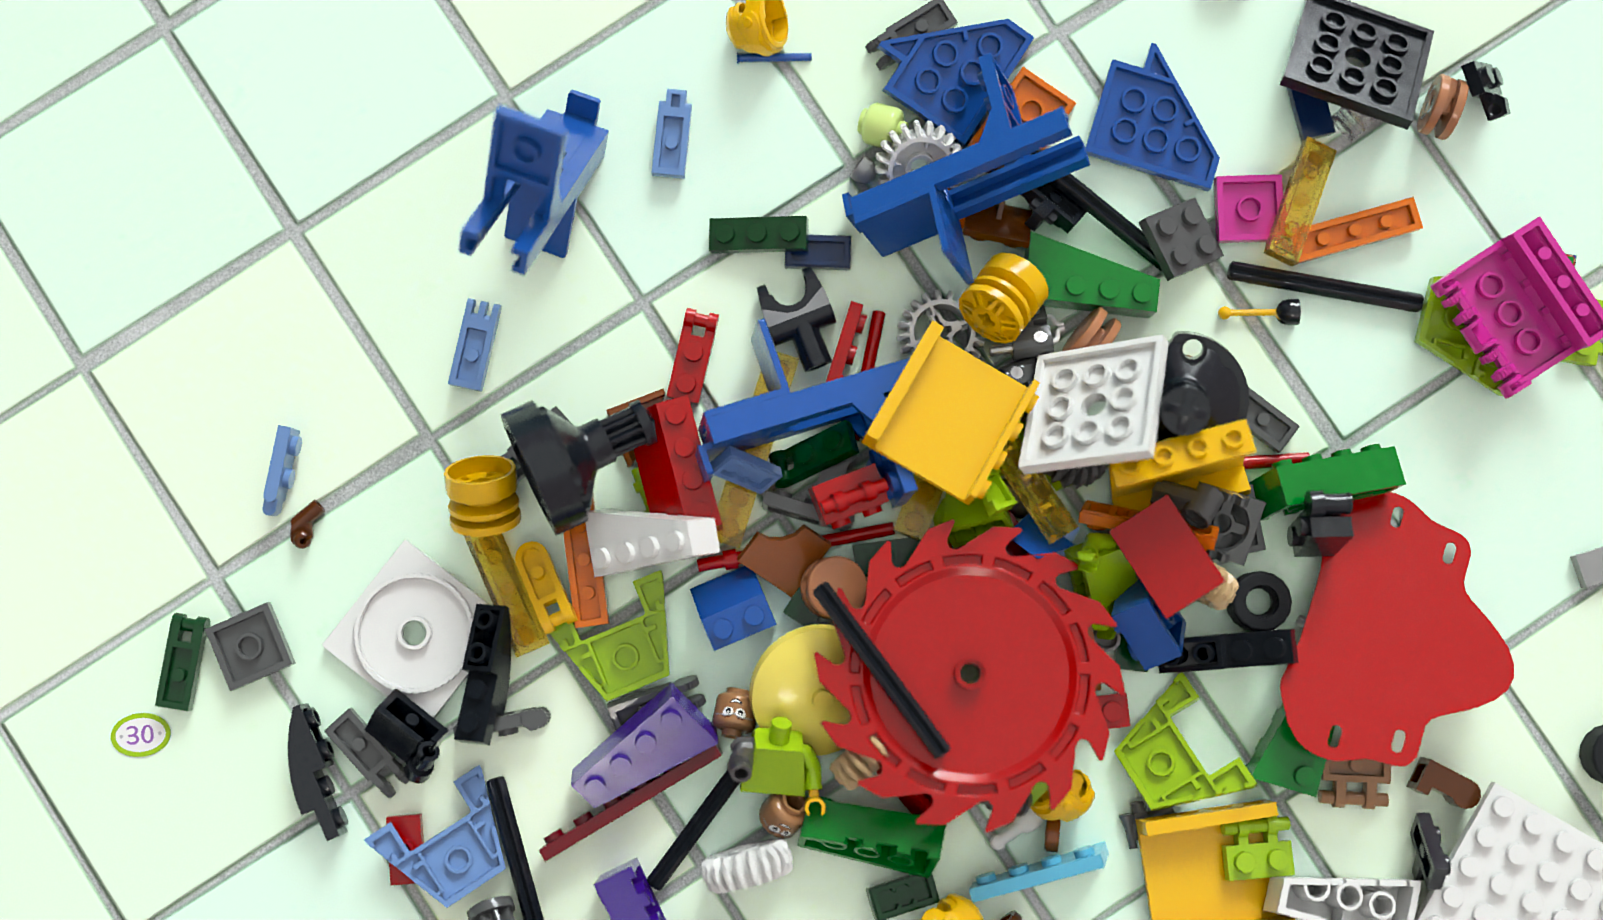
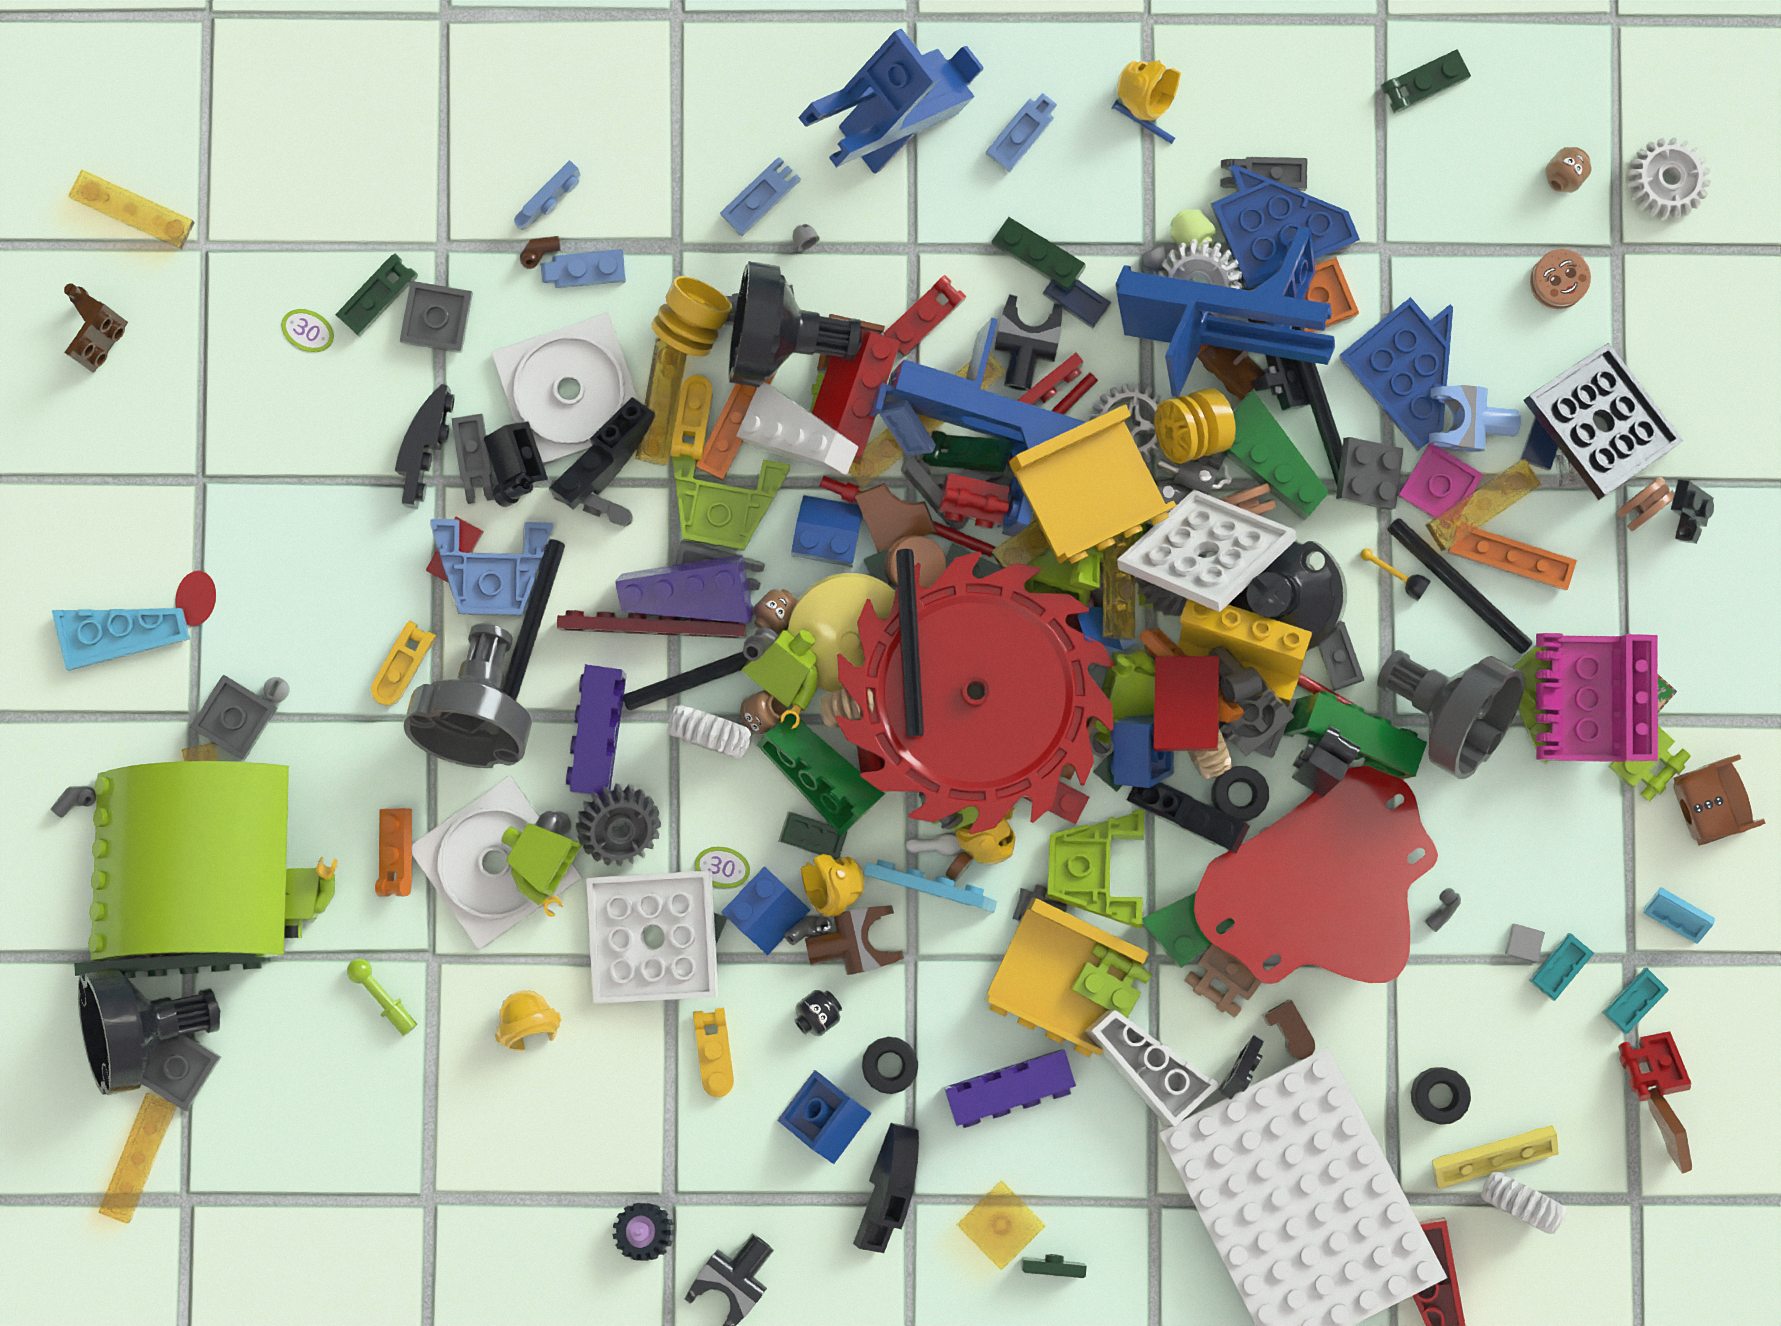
camera: 30 degrees right, 0 degrees up
none -> medium blue hinge [540,249,626,288]
none -> light grey hinge [792,224,820,251]
none -> dark grey piece [1377,649,1525,779]
none -> dark grey arm [1425,888,1461,932]
none -> light blue connector [1429,385,1521,452]

